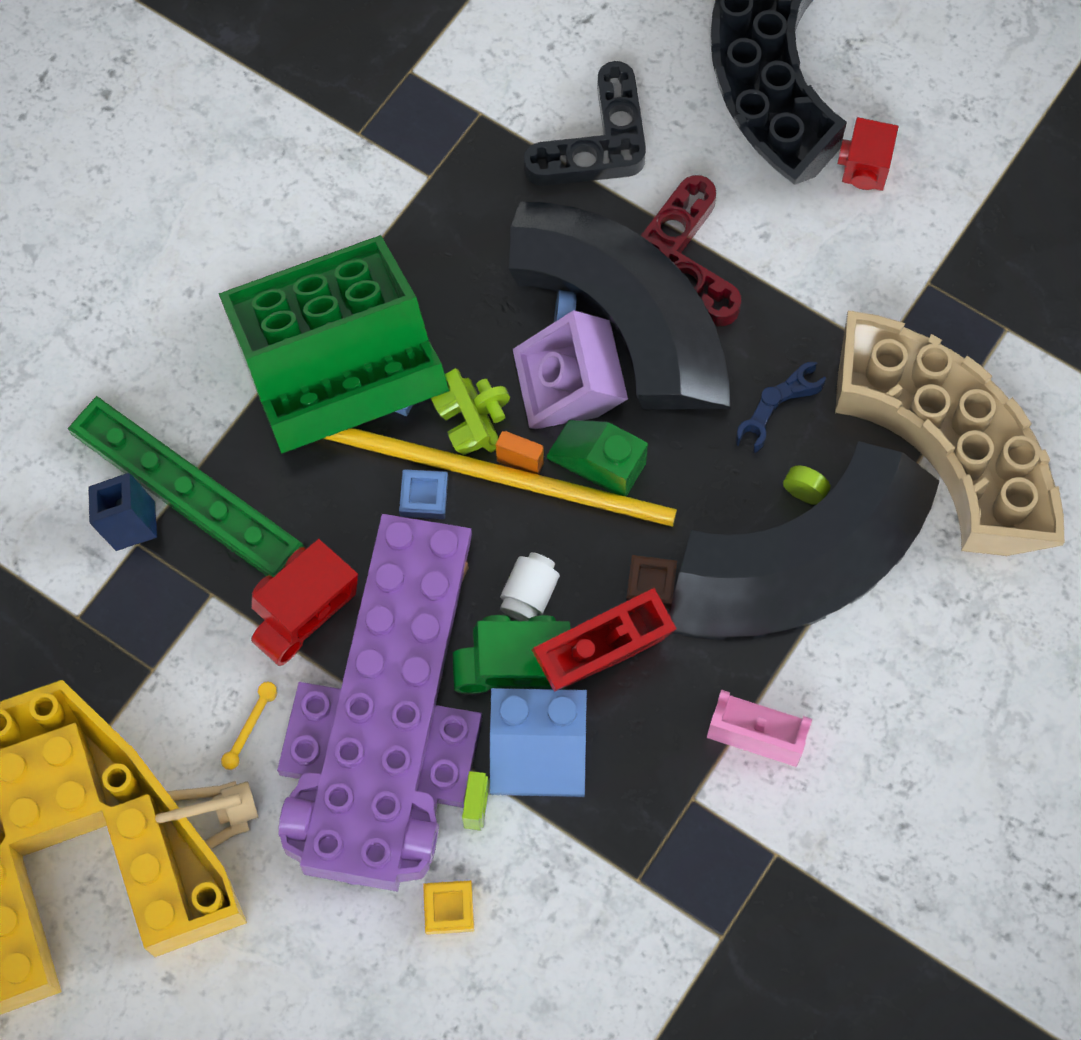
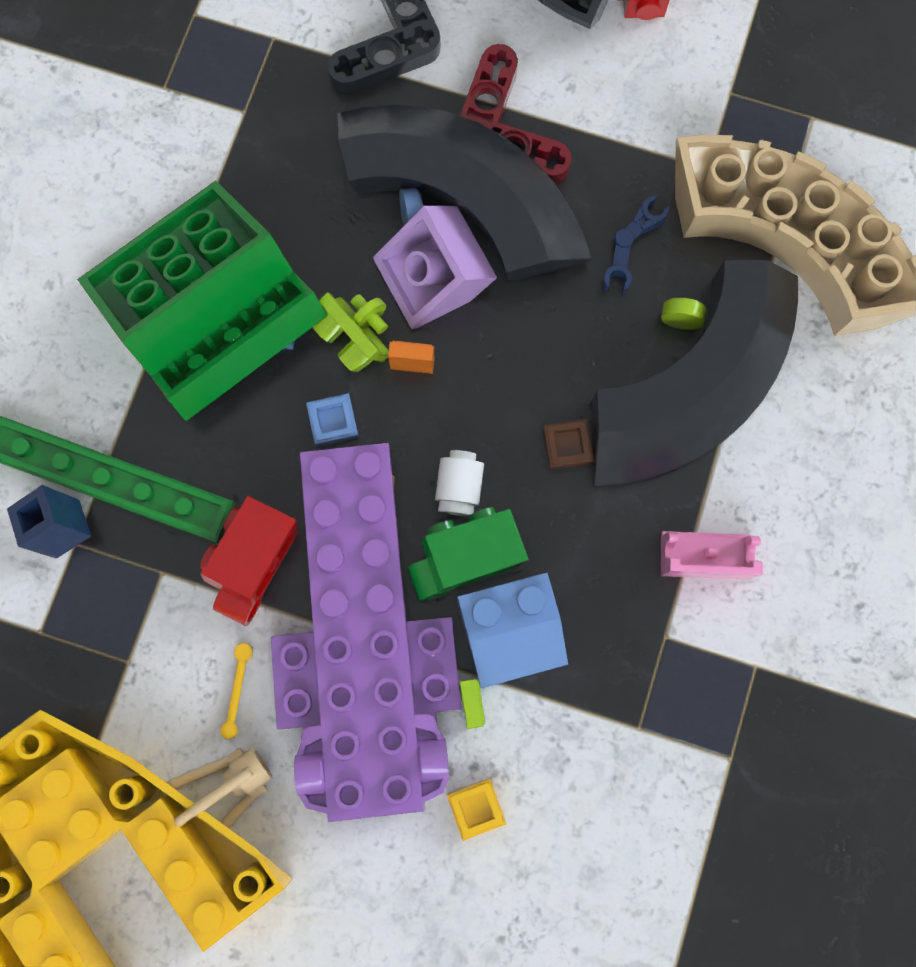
camera: 20 degrees left, 10 degrees up
yellow piece [323,428,677,527] -> none
red slope [532,588,677,692] -> none
green slope [547,420,648,496] -> none

